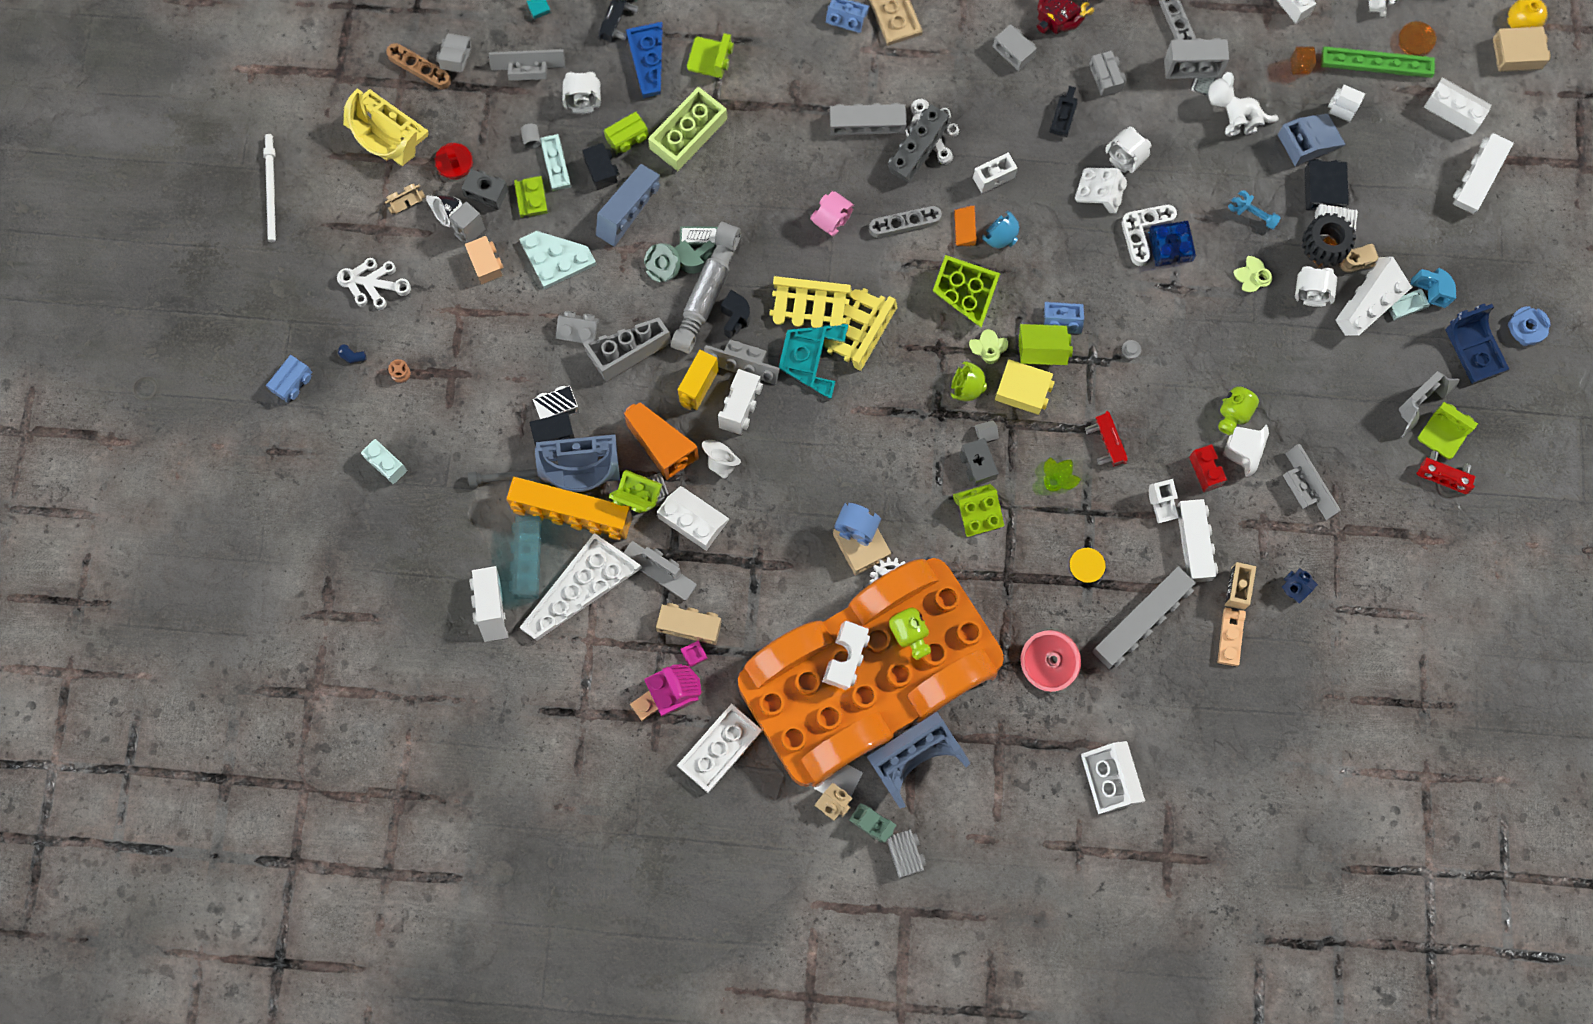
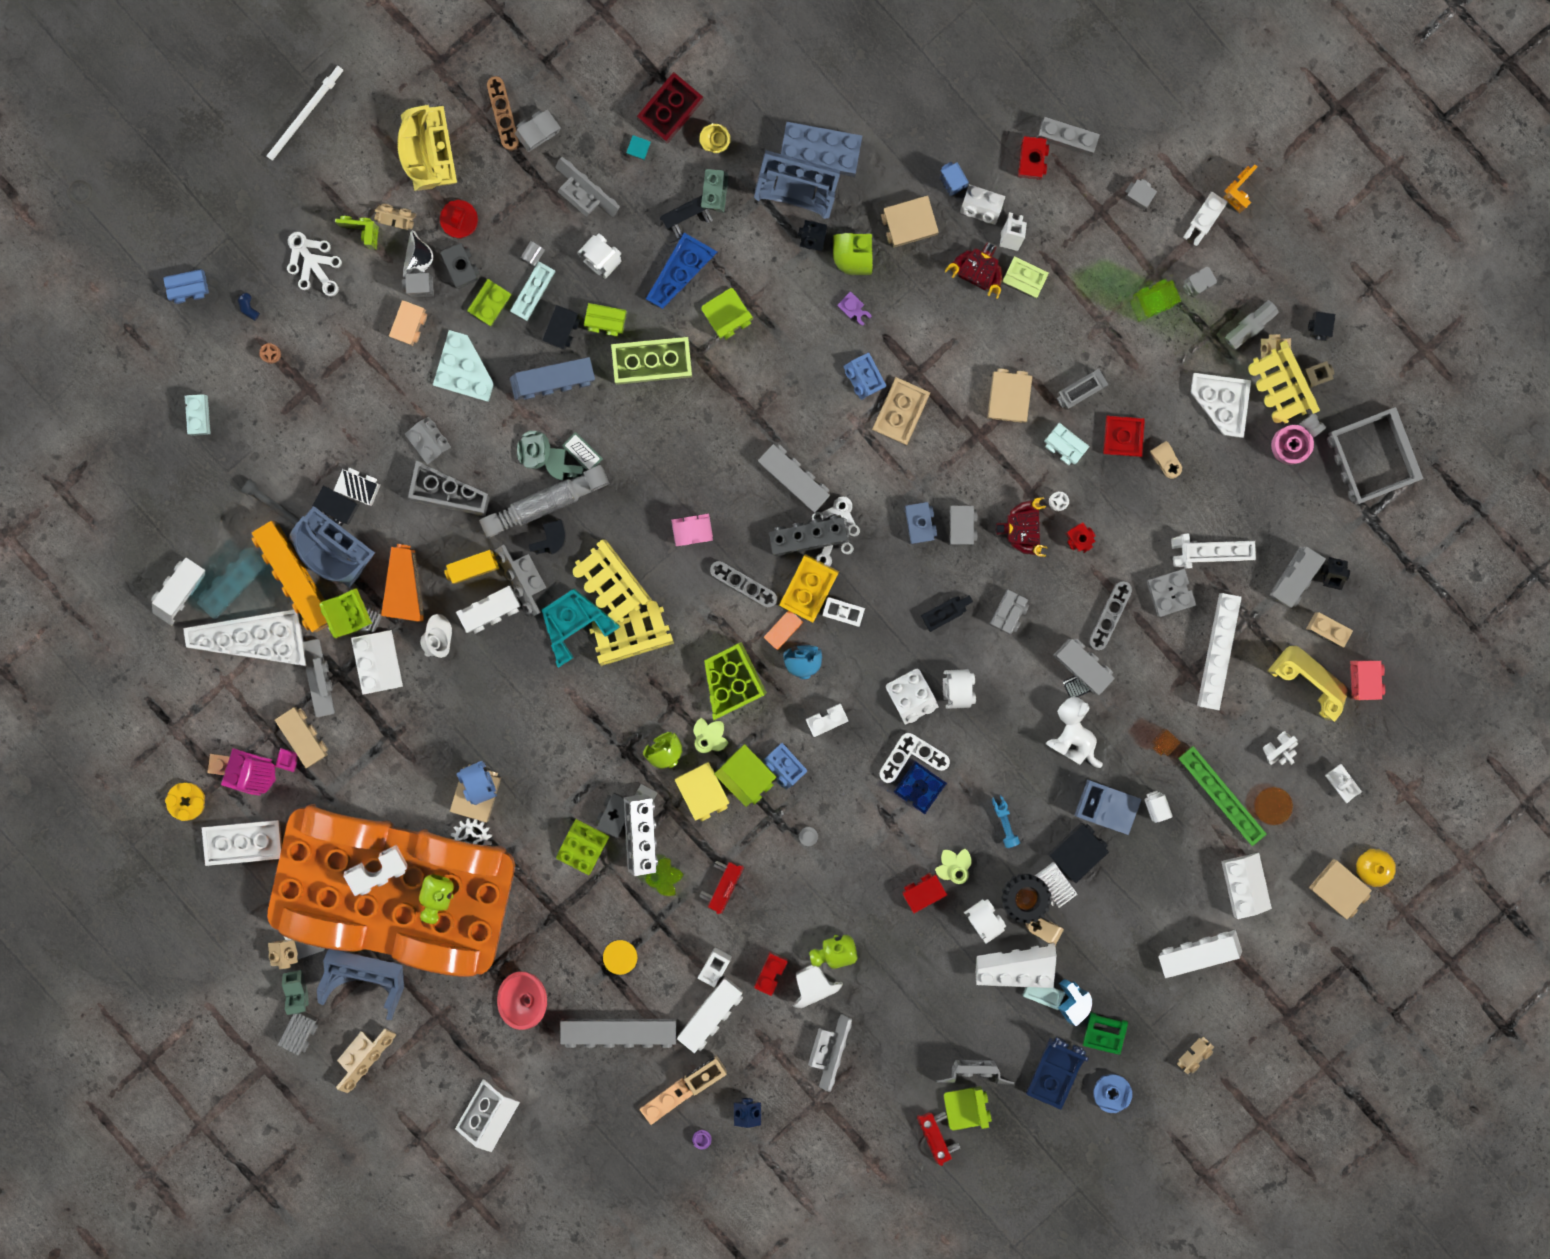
camera: 50 degrees right, 15 degrees up
none -> yellow plate [165,782,205,821]
none -> lime bracket [335,216,379,250]
none -> tan bracket [336,1028,396,1093]
none -> brick [624,794,658,876]
none -> medium lavender plate [692,1130,712,1149]
none -> yellow plate [779,554,839,623]
none -> white brick [806,703,848,737]
none -> red brick [902,873,947,914]
none -> sand blue brick [904,502,937,544]
none -> green plate [1082,1012,1128,1055]
none -> tan hinge [1177,1037,1214,1074]

